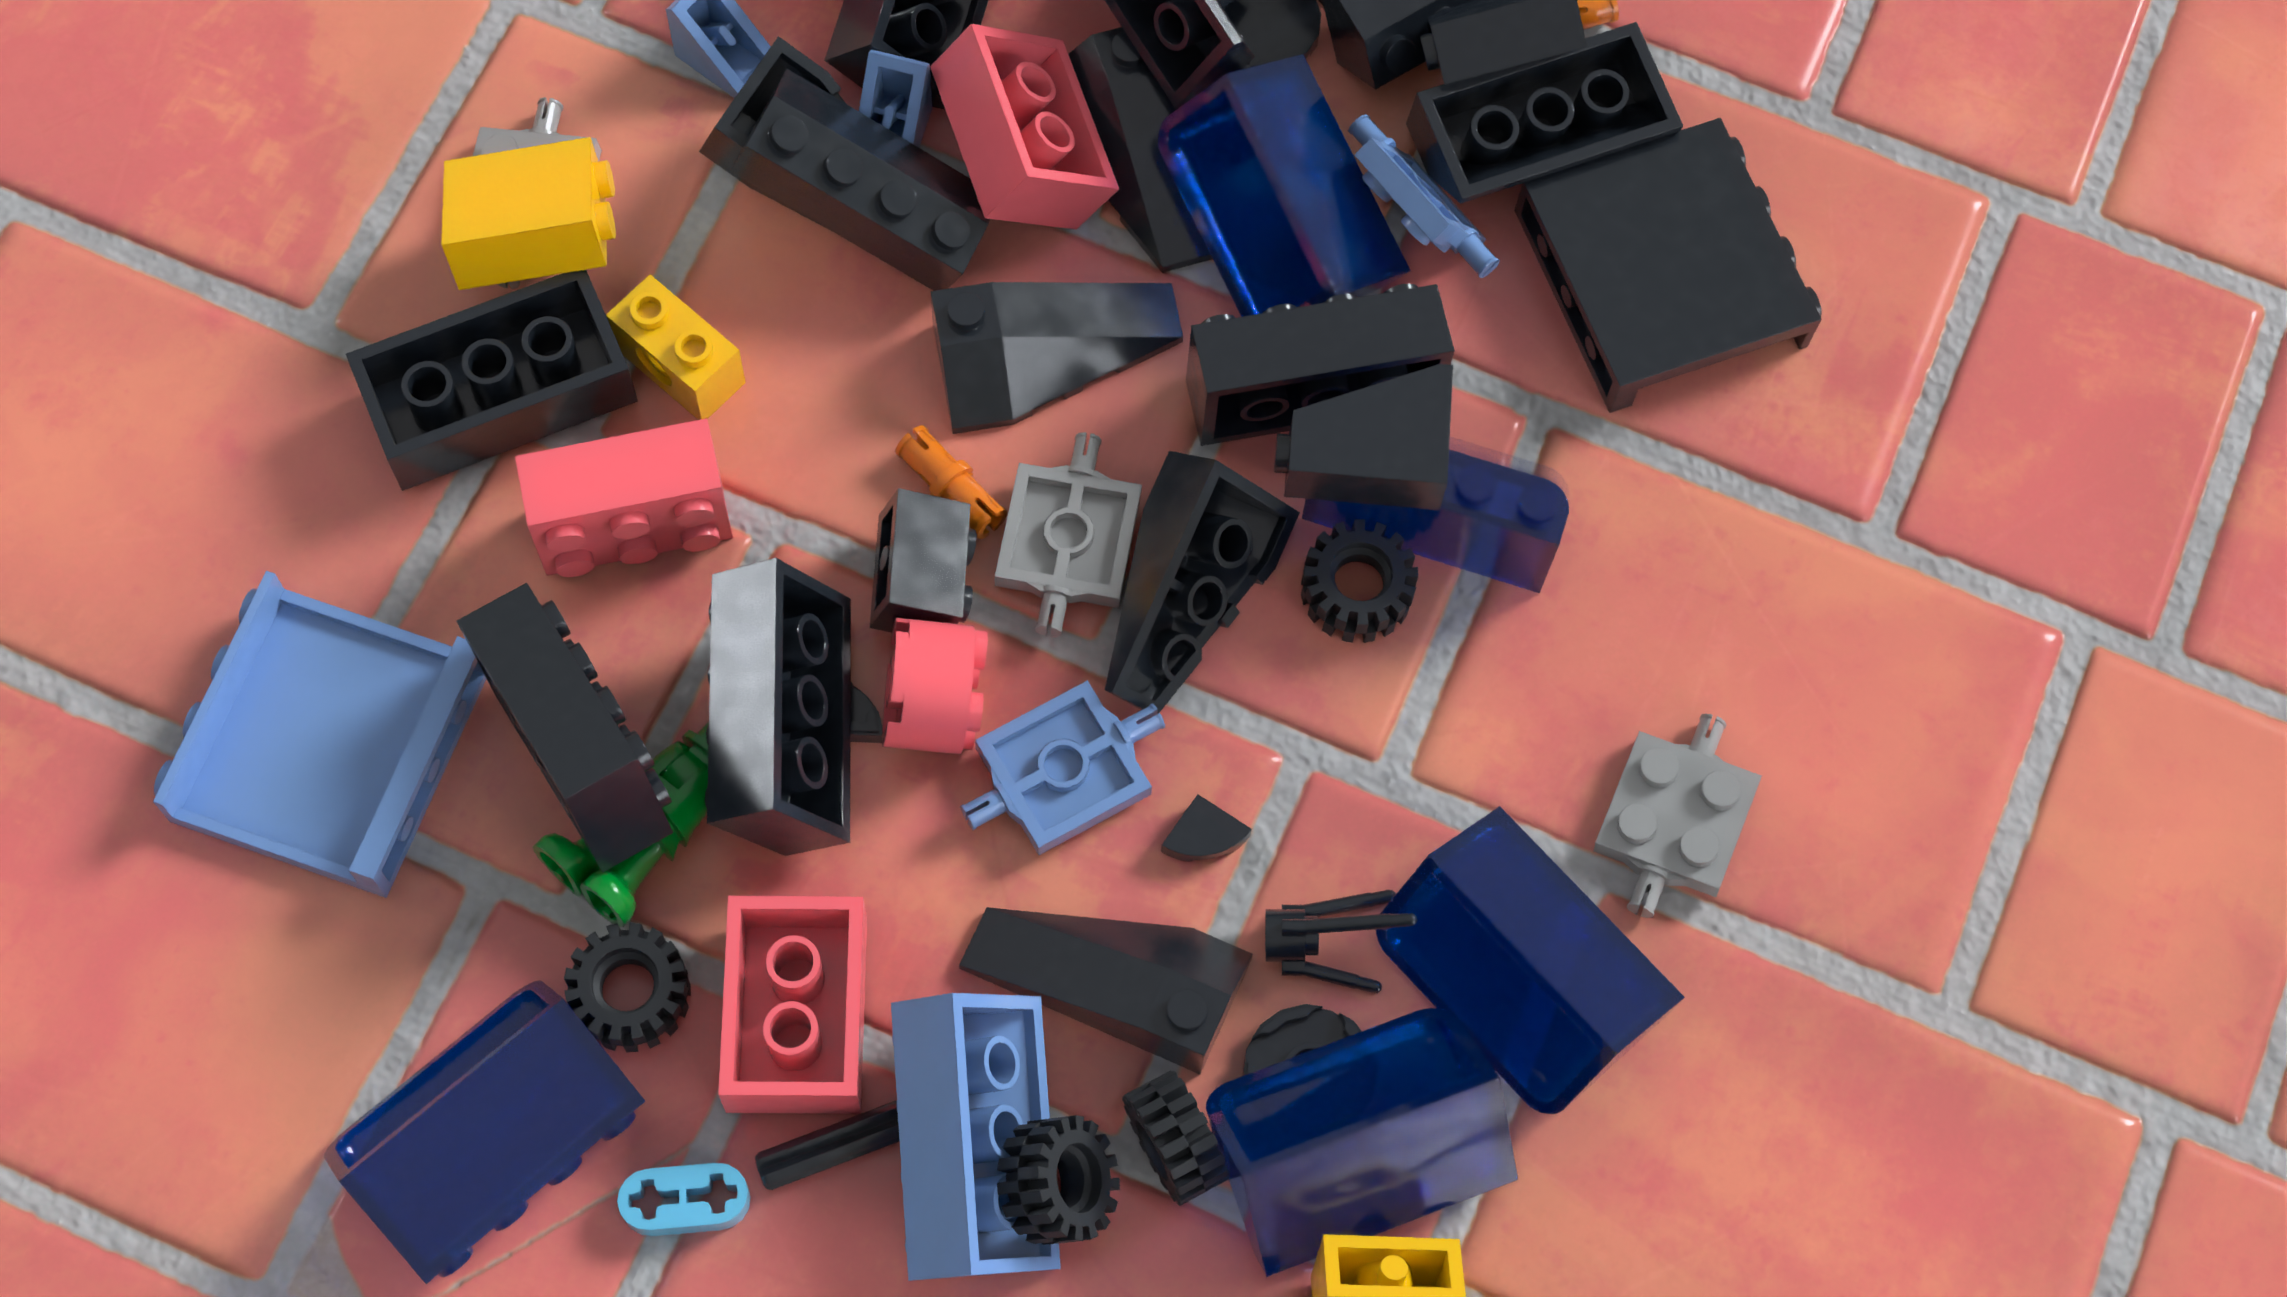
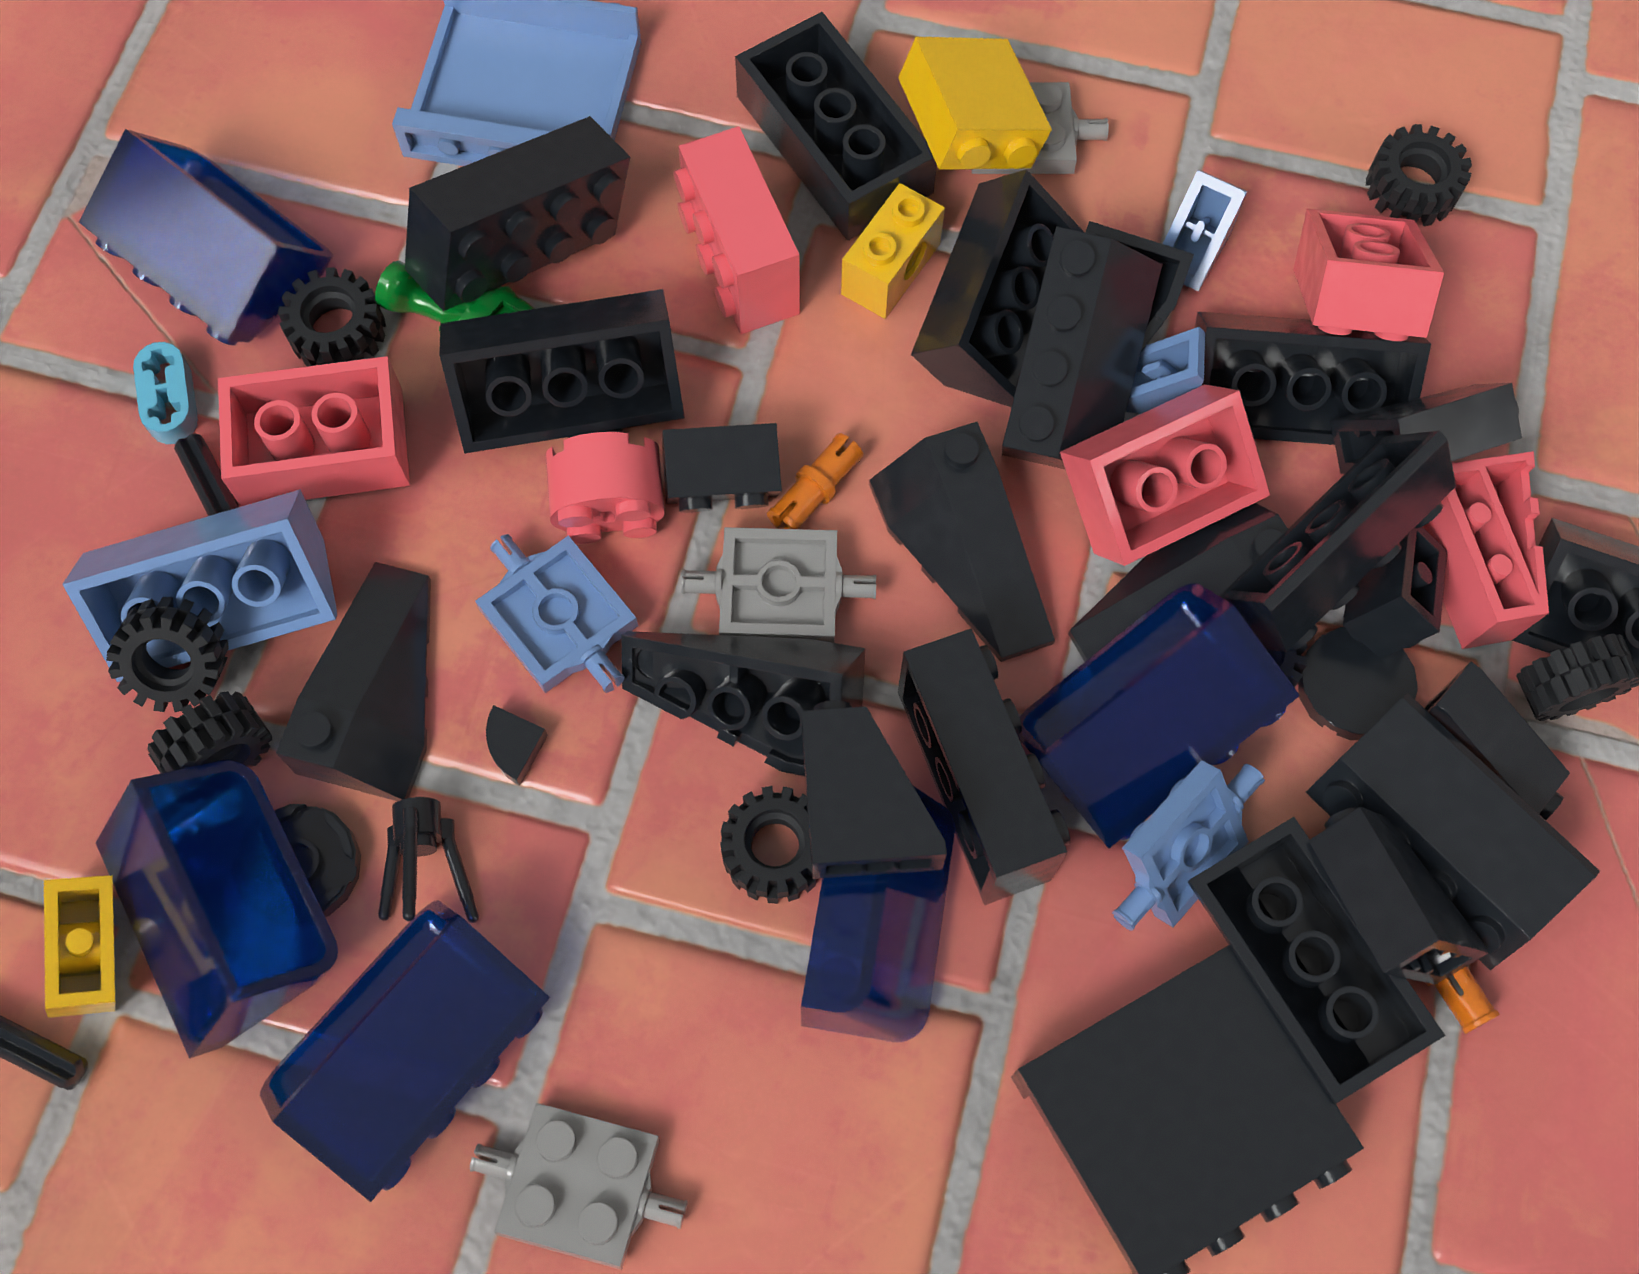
camera: 85 degrees right, 0 degrees up
none -> black slope [911,169,1085,407]

